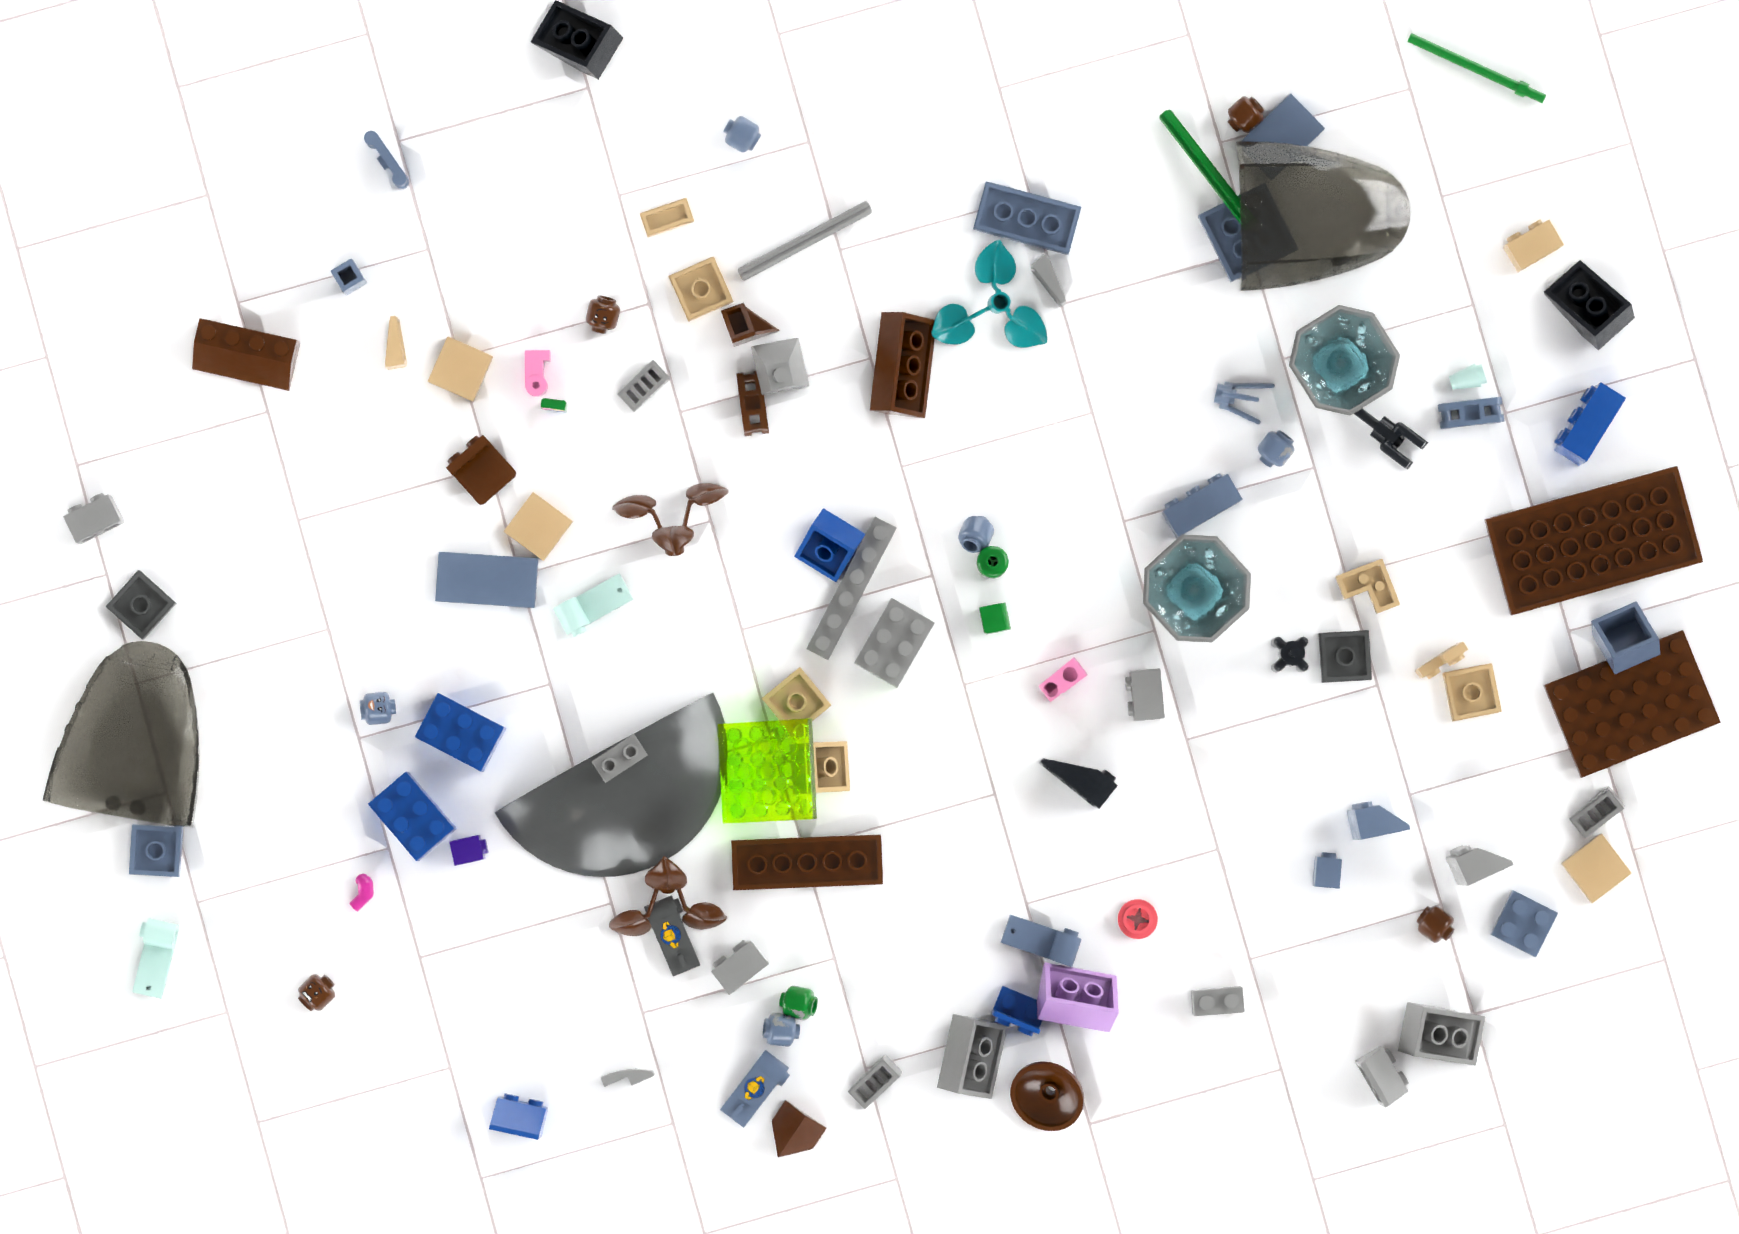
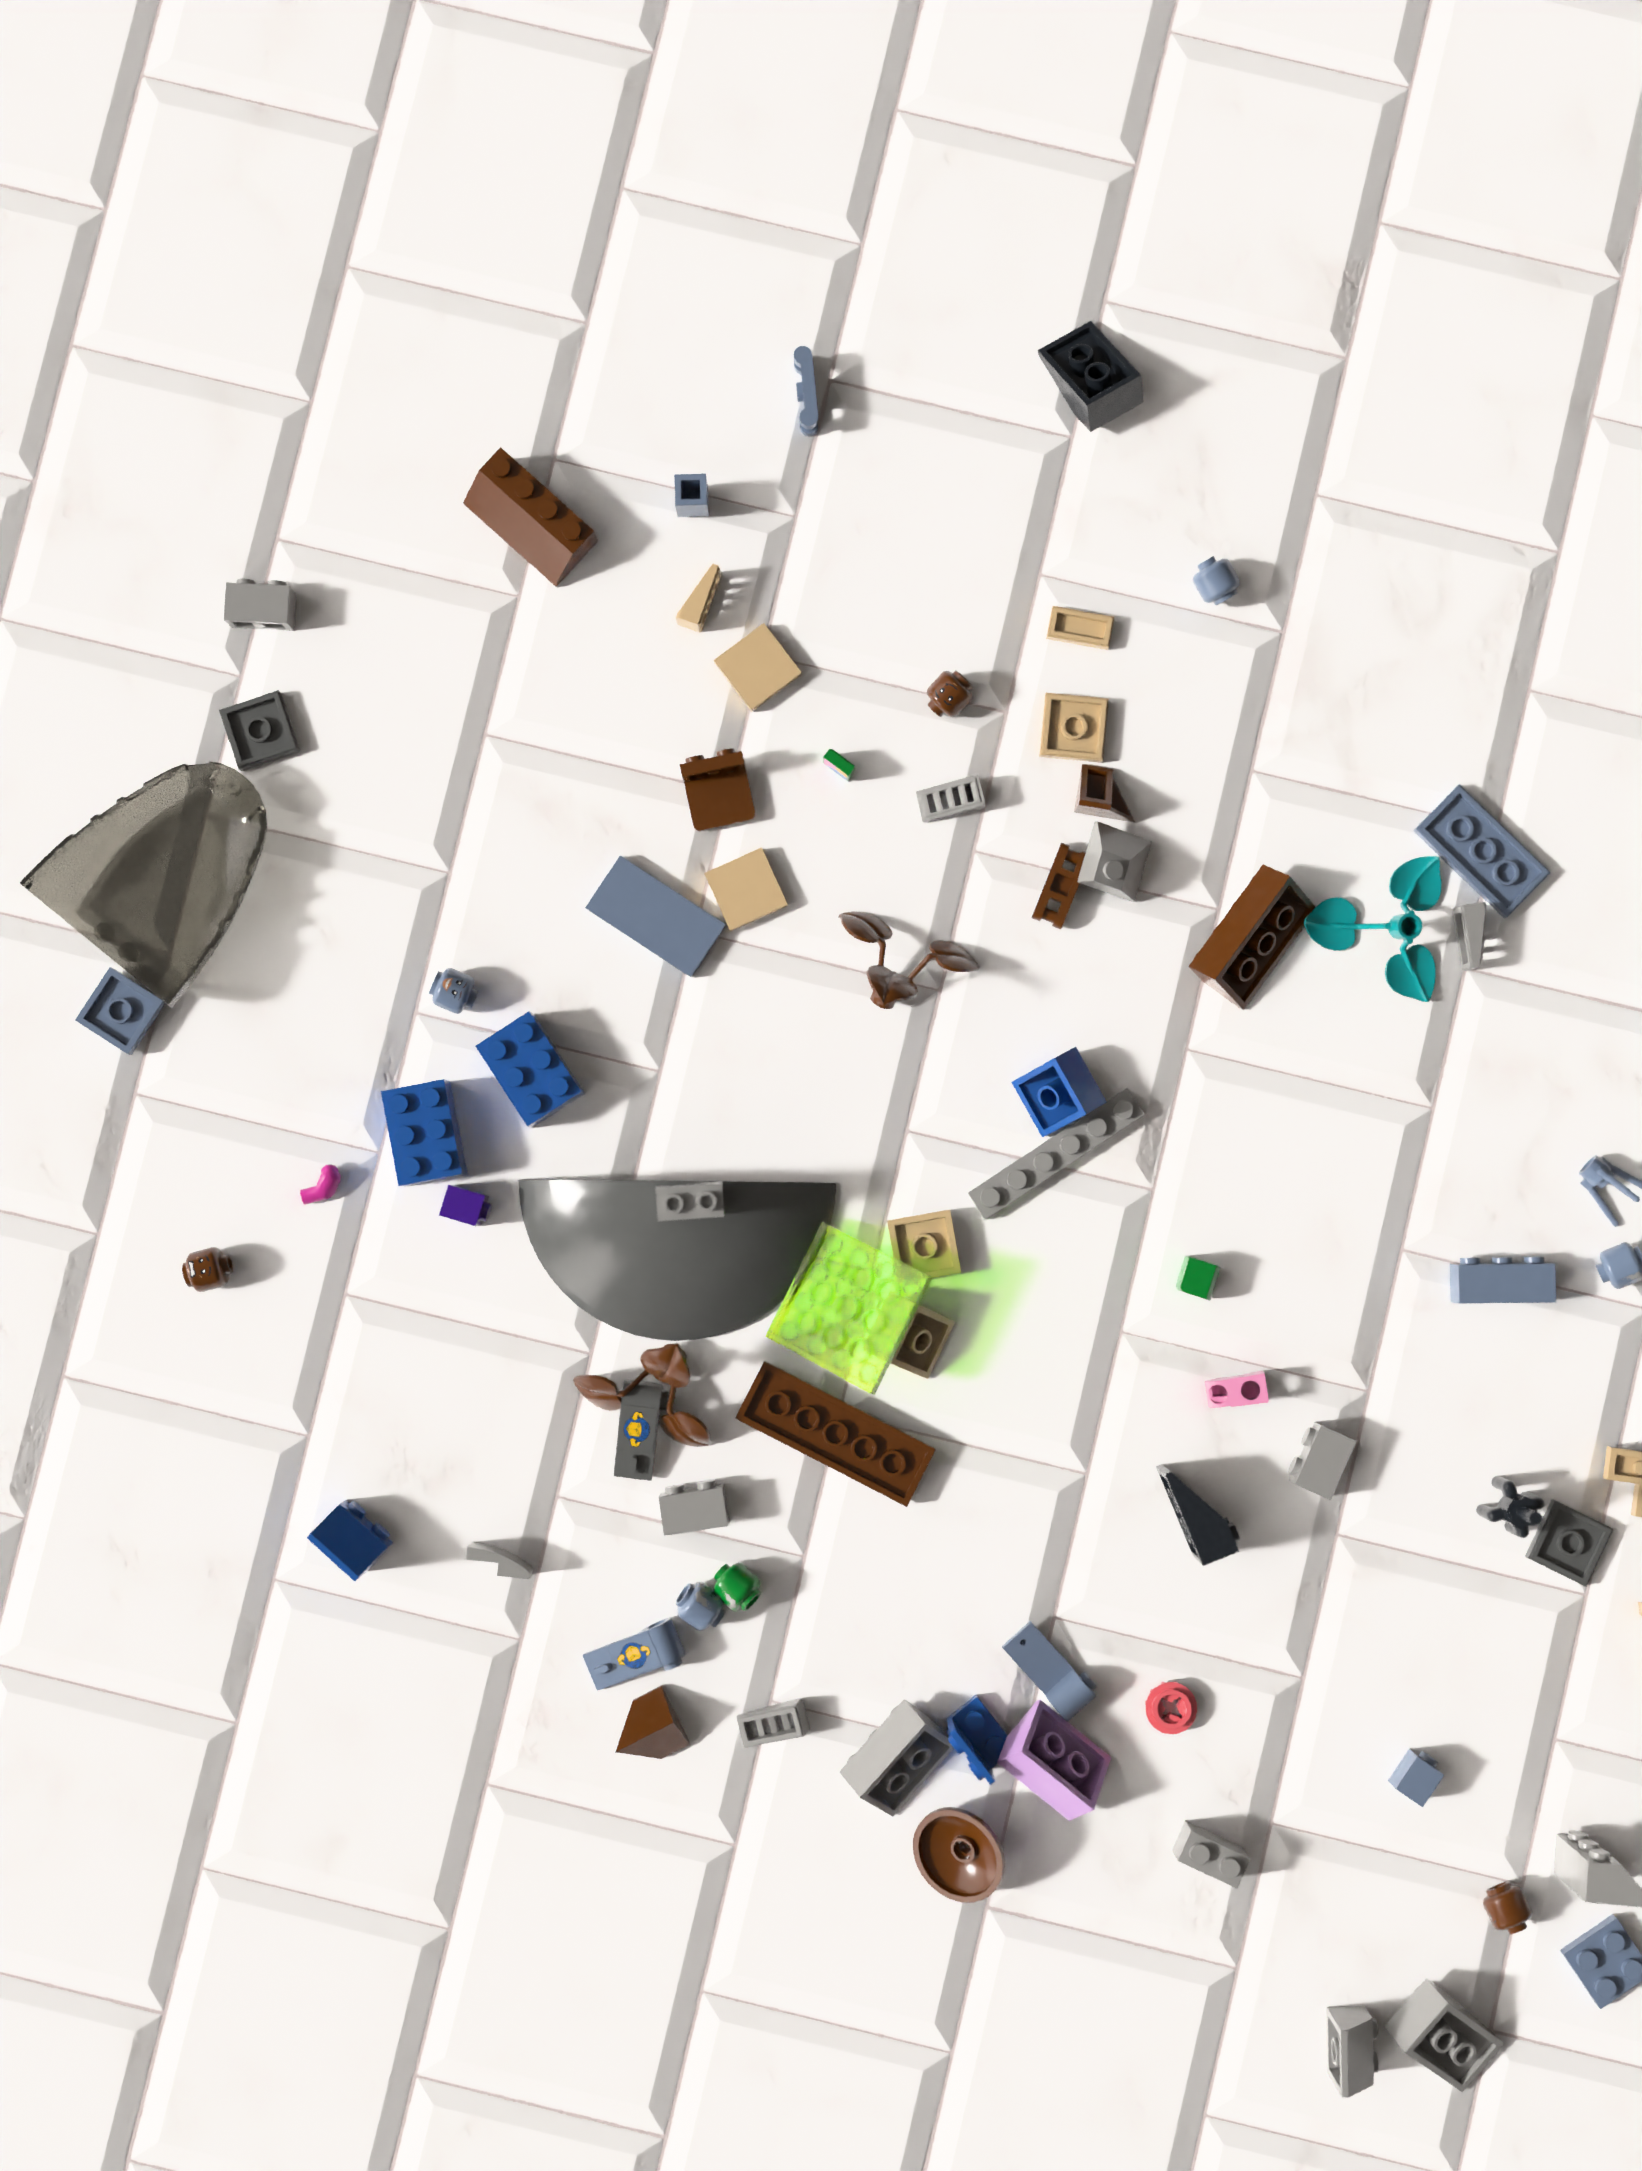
camera: 30 degrees right, 0 degrees up
light aqua door [132,918,179,999] -> none
bright pink leg [524,350,551,397] -> none
light aqua door [553,573,634,637] -> none
light grey axle [738,201,872,281] -> none
light grey brick [854,598,935,688] -> none
sand blue head [958,516,994,553] -> none
green head [976,546,1009,579] -> none
clear light blue rock [1143,534,1251,643] -> none
sand blue slope [1346,801,1411,840] -> none

